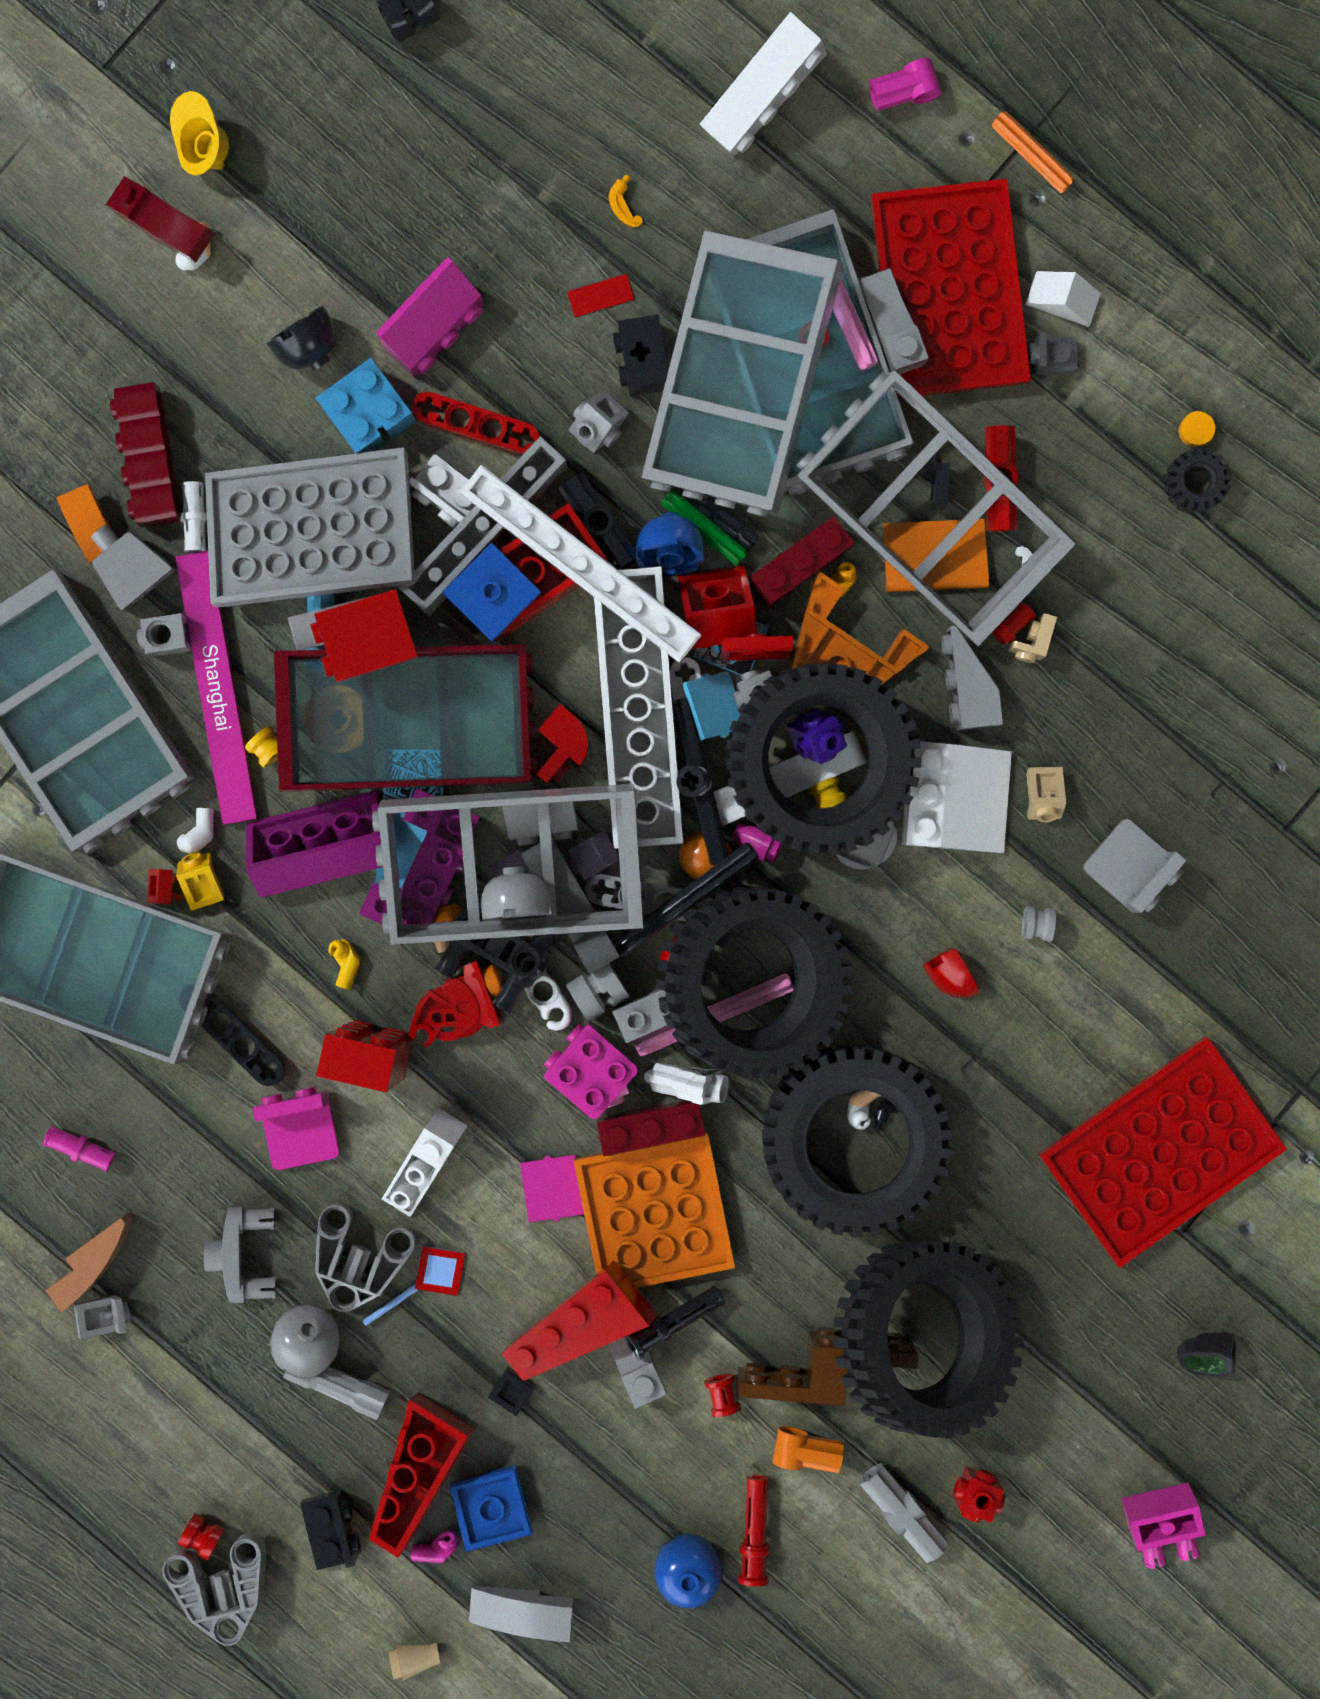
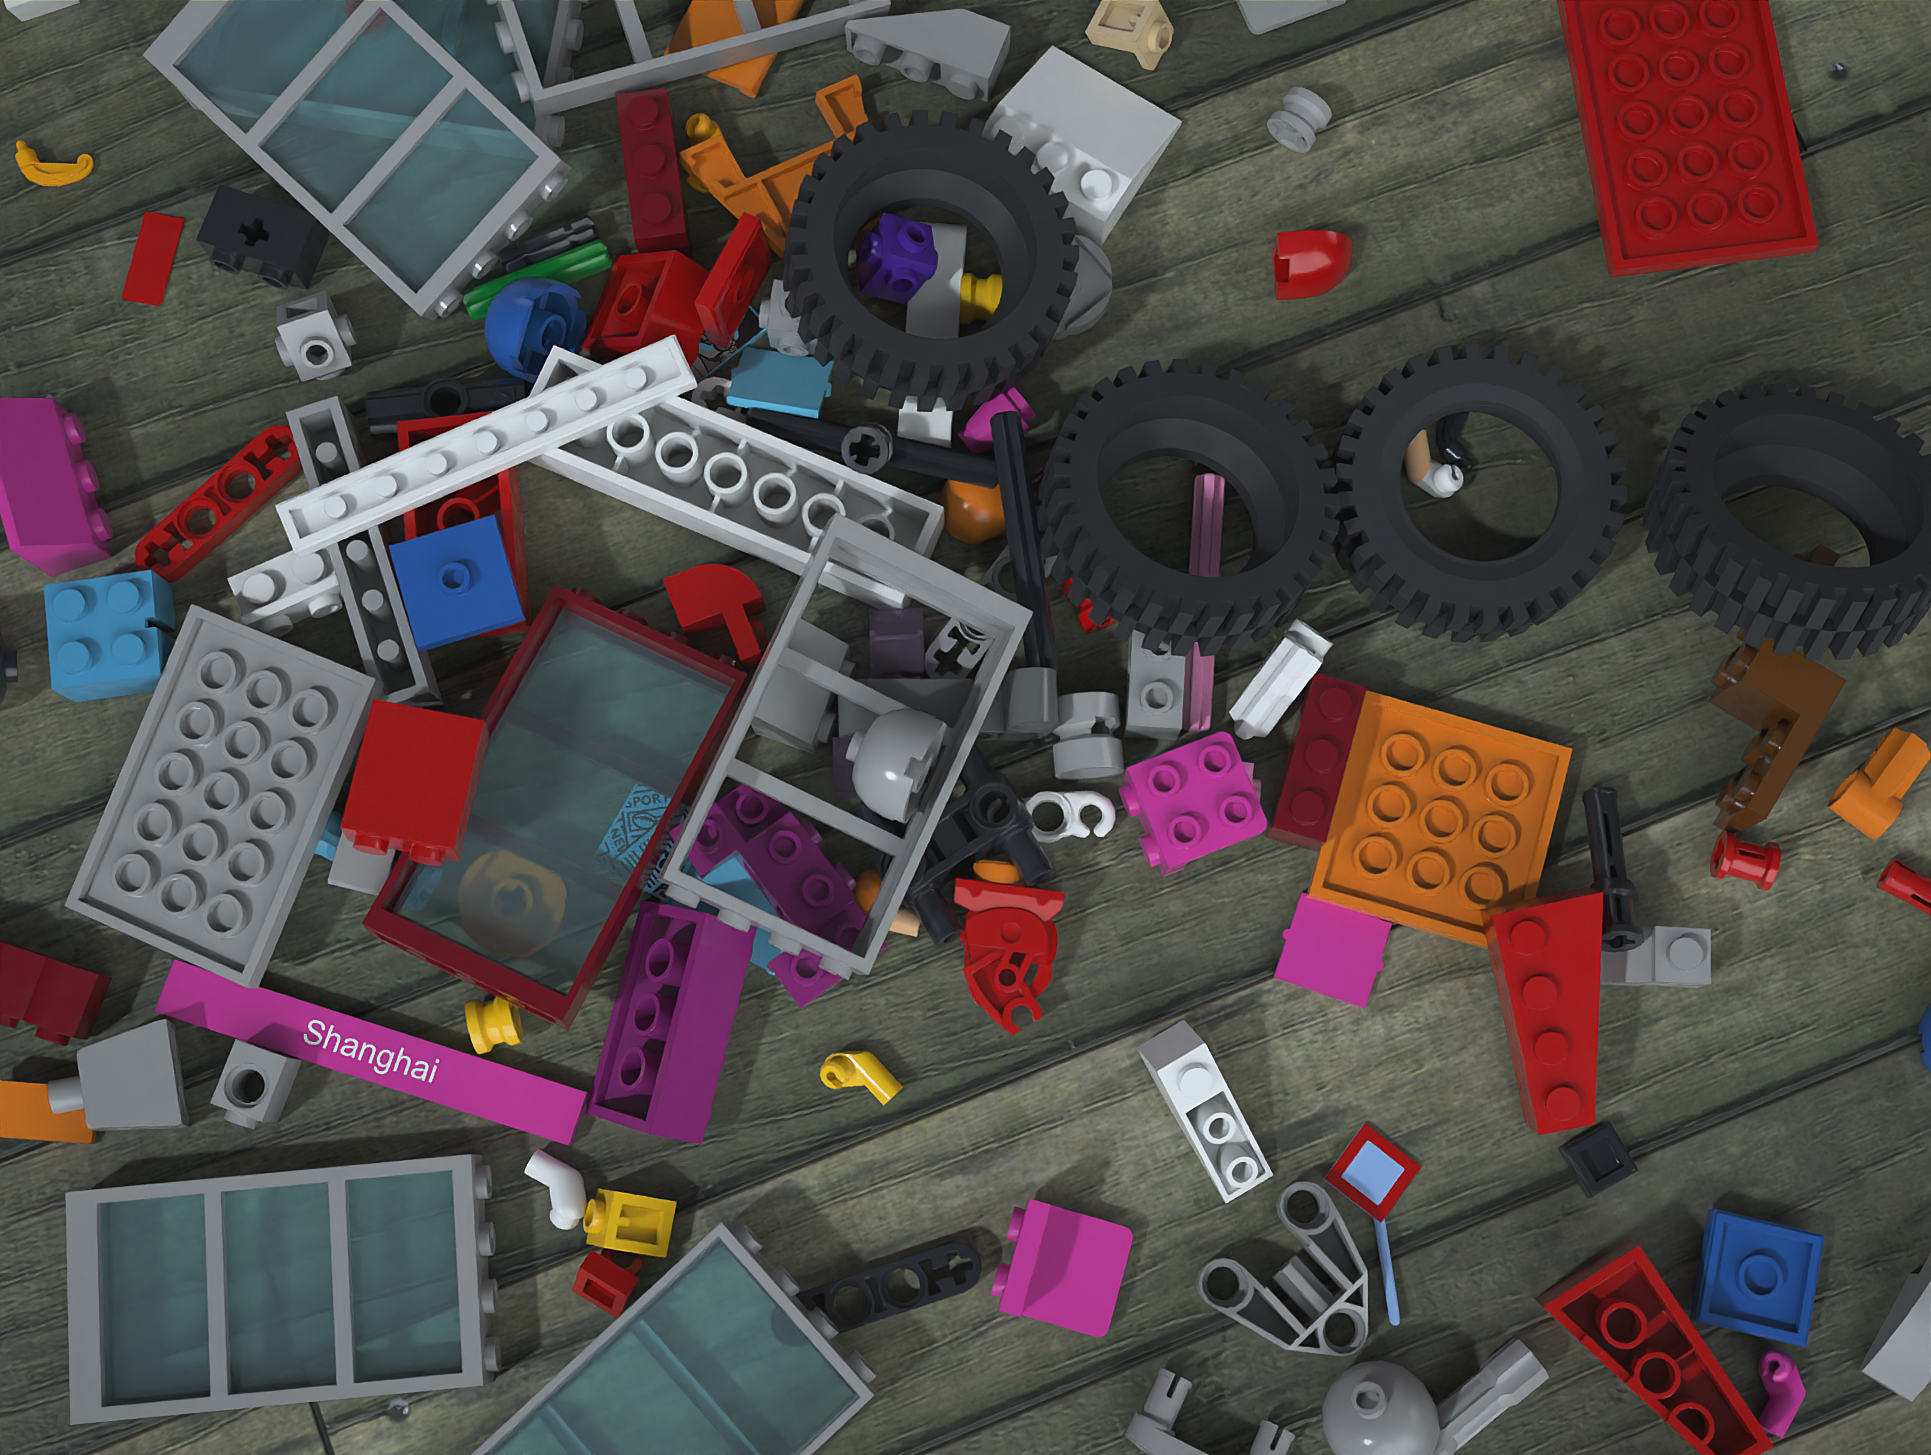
camera: 60 degrees left, 10 degrees down
white pin [180,481,207,553] -> none
red brick [316,1020,414,1093] -> none

